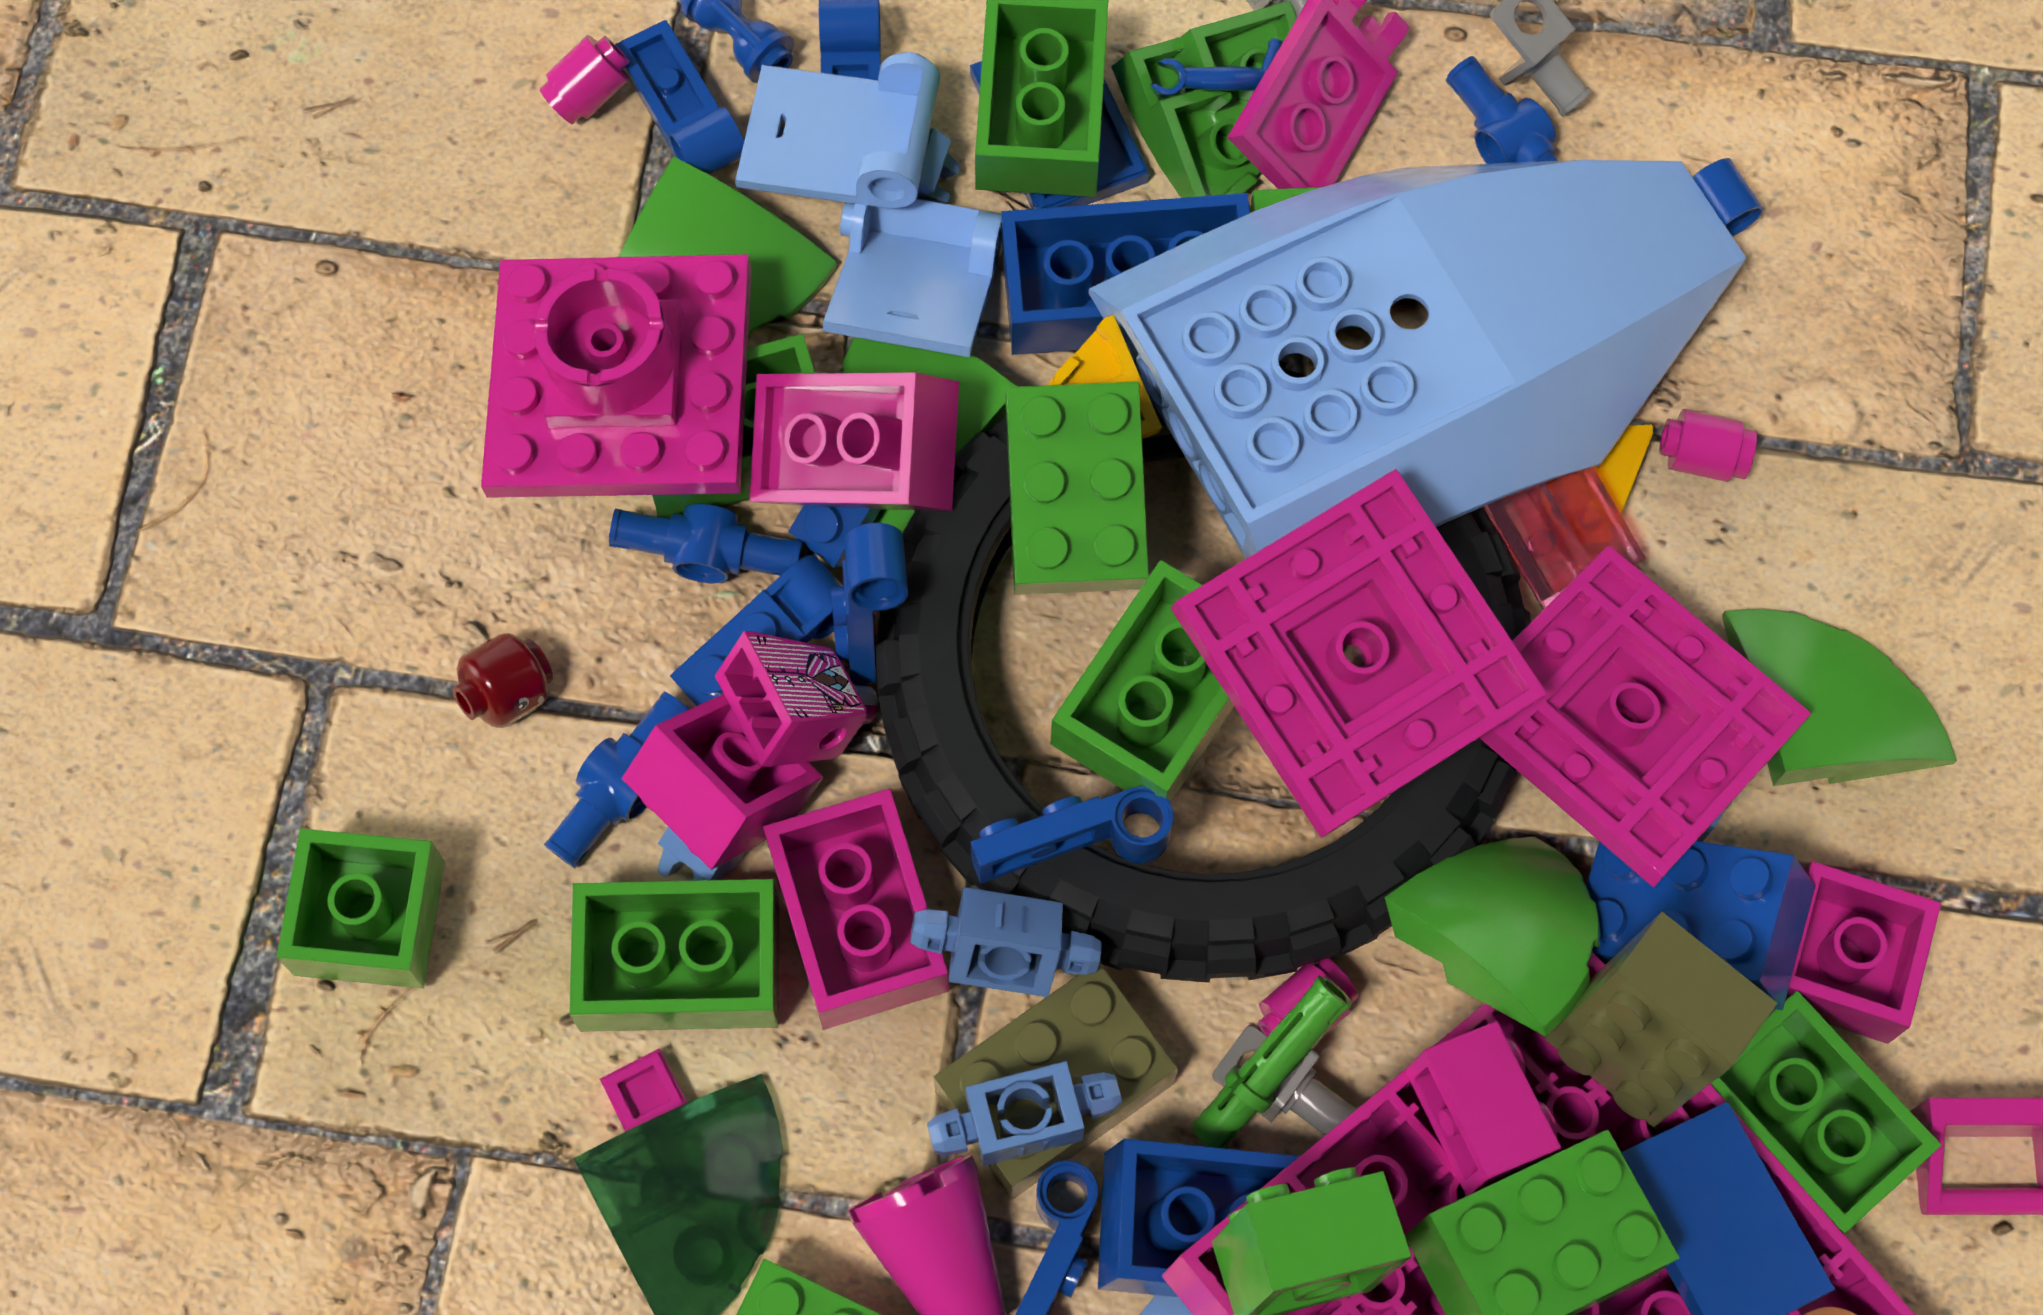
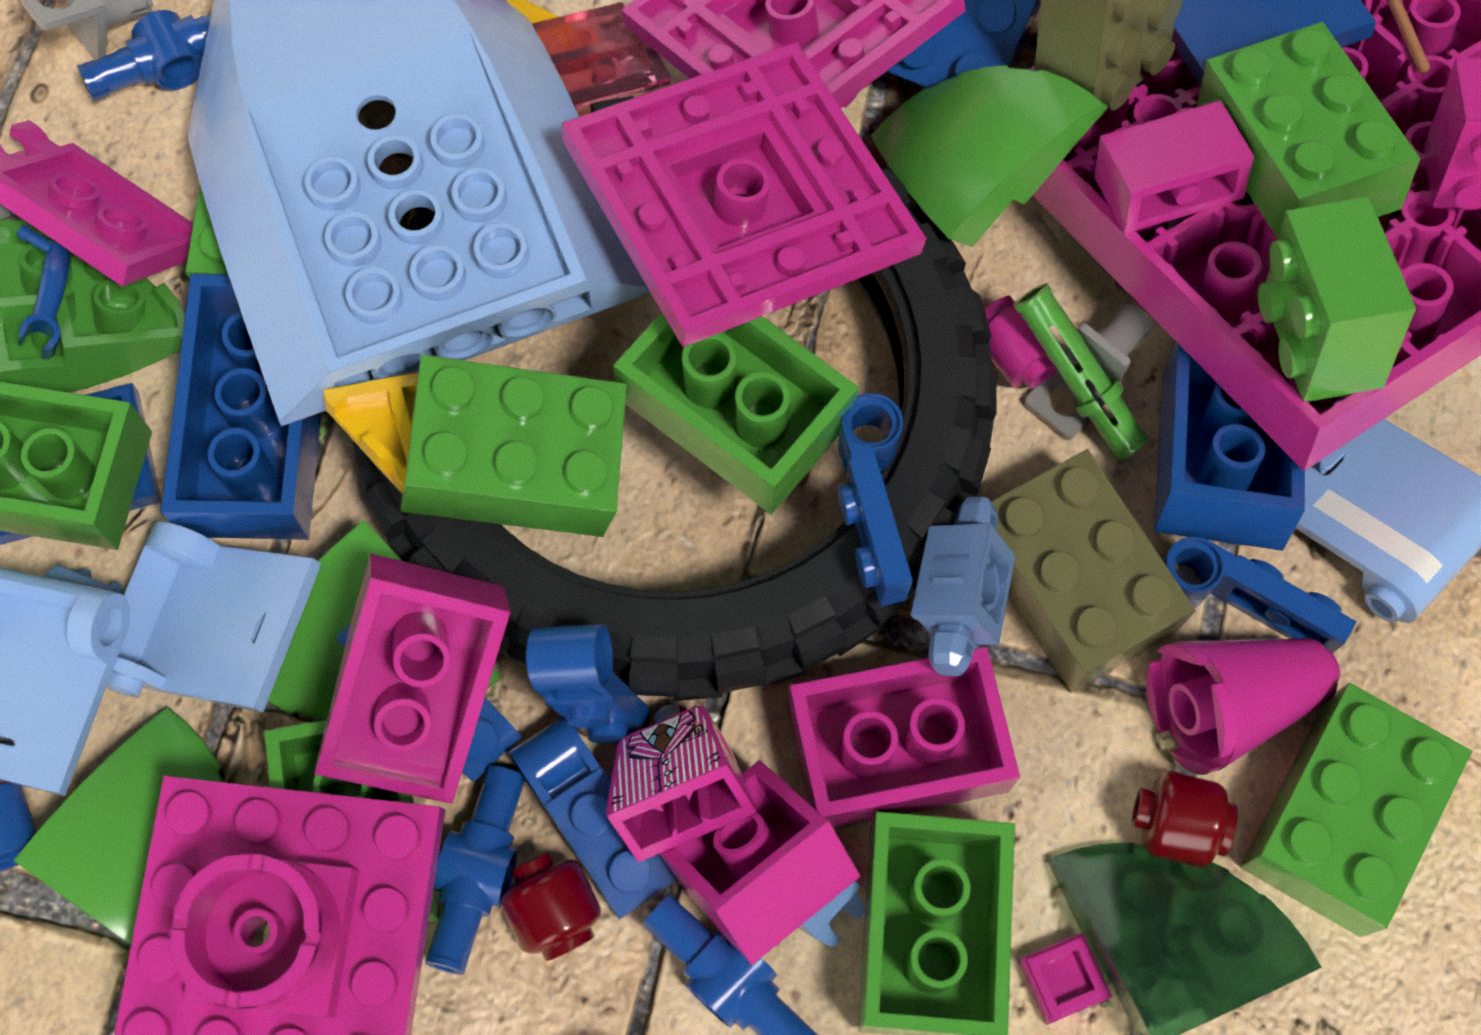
camera: 85 degrees left, 0 degrees up
medium blue piece [927,1061,1122,1166] -> none
none -> dark red head [500,852,601,961]
none -> dark red head [1131,771,1238,867]

